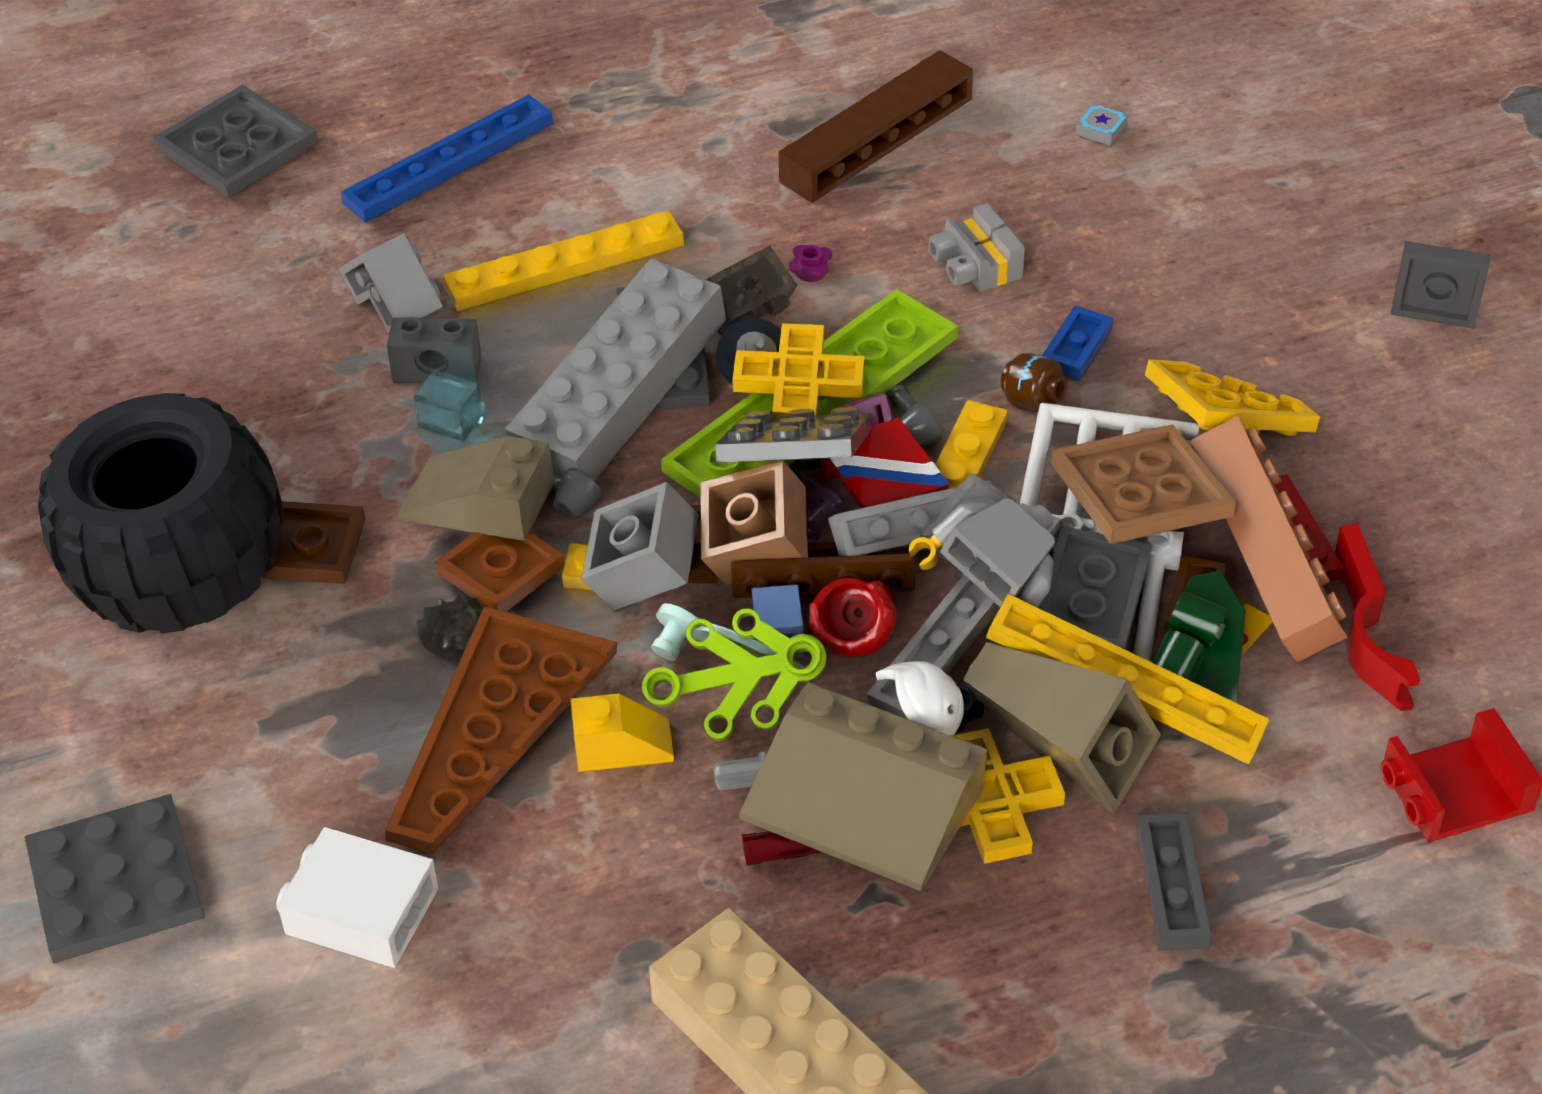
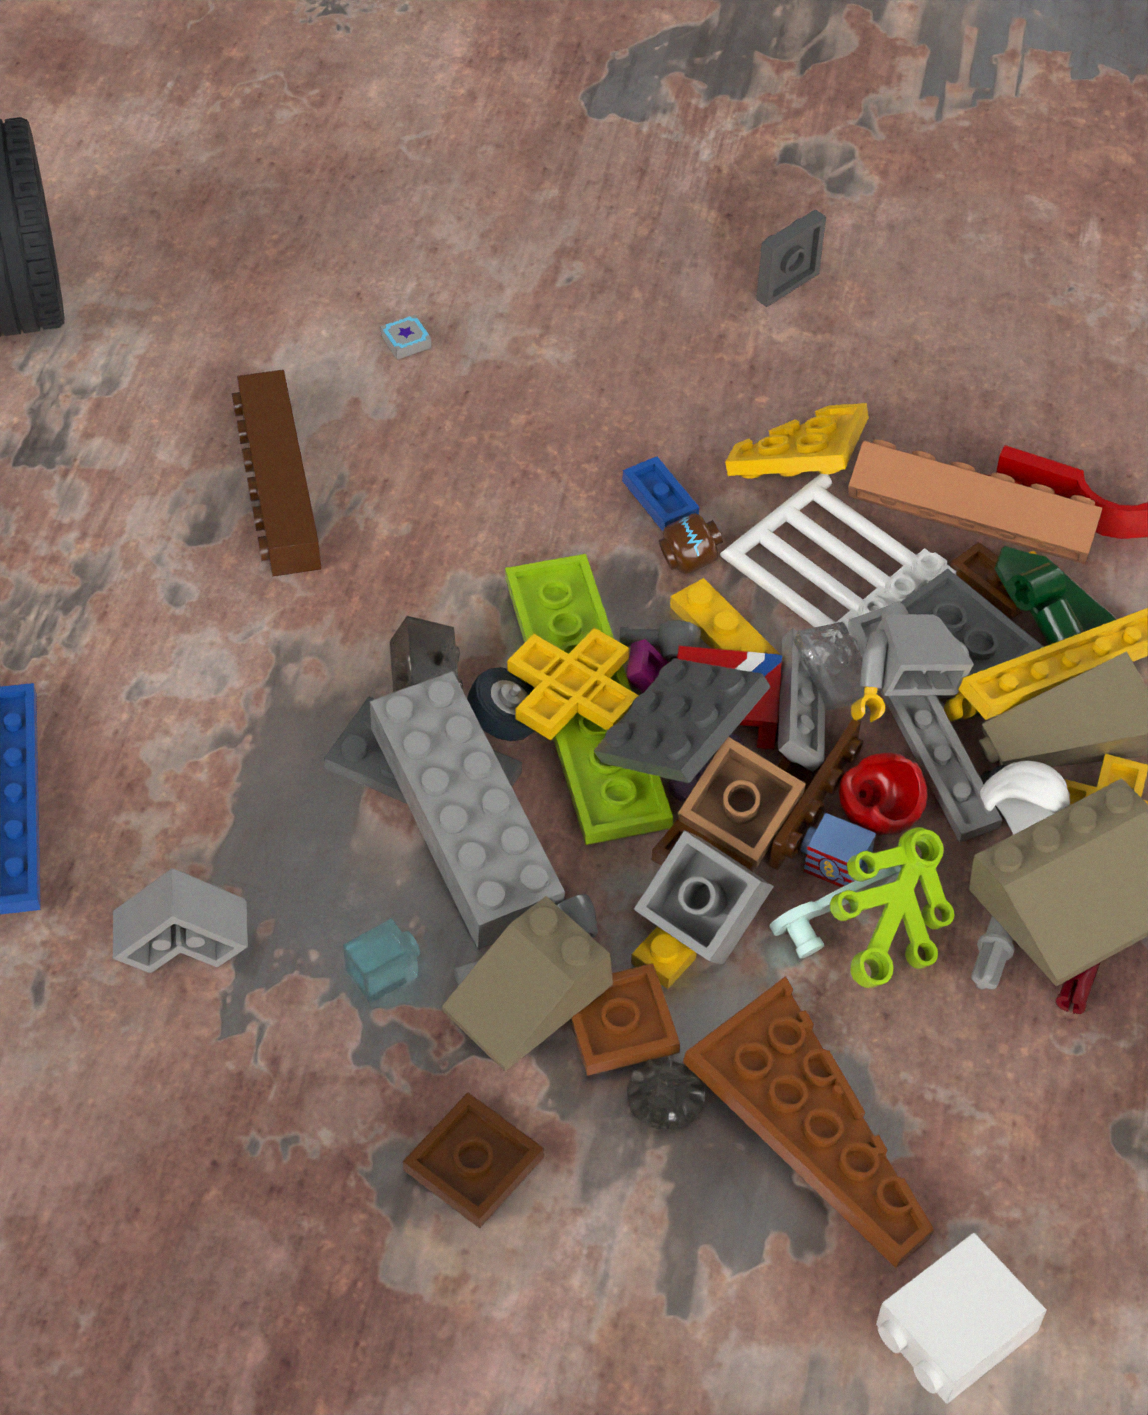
camera: 60 degrees left, 5 degrees up
black tyre [38,393,282,634] -> none
dark grey brick [387,317,482,385] -> none
yellow plate [443,210,684,311] -> none
yellow slope [571,693,674,772] -> none
magenta plate [789,245,832,282] -> none
light grey hips [929,203,1025,291] -> none
medium nougat plate [1051,424,1236,544] -> none

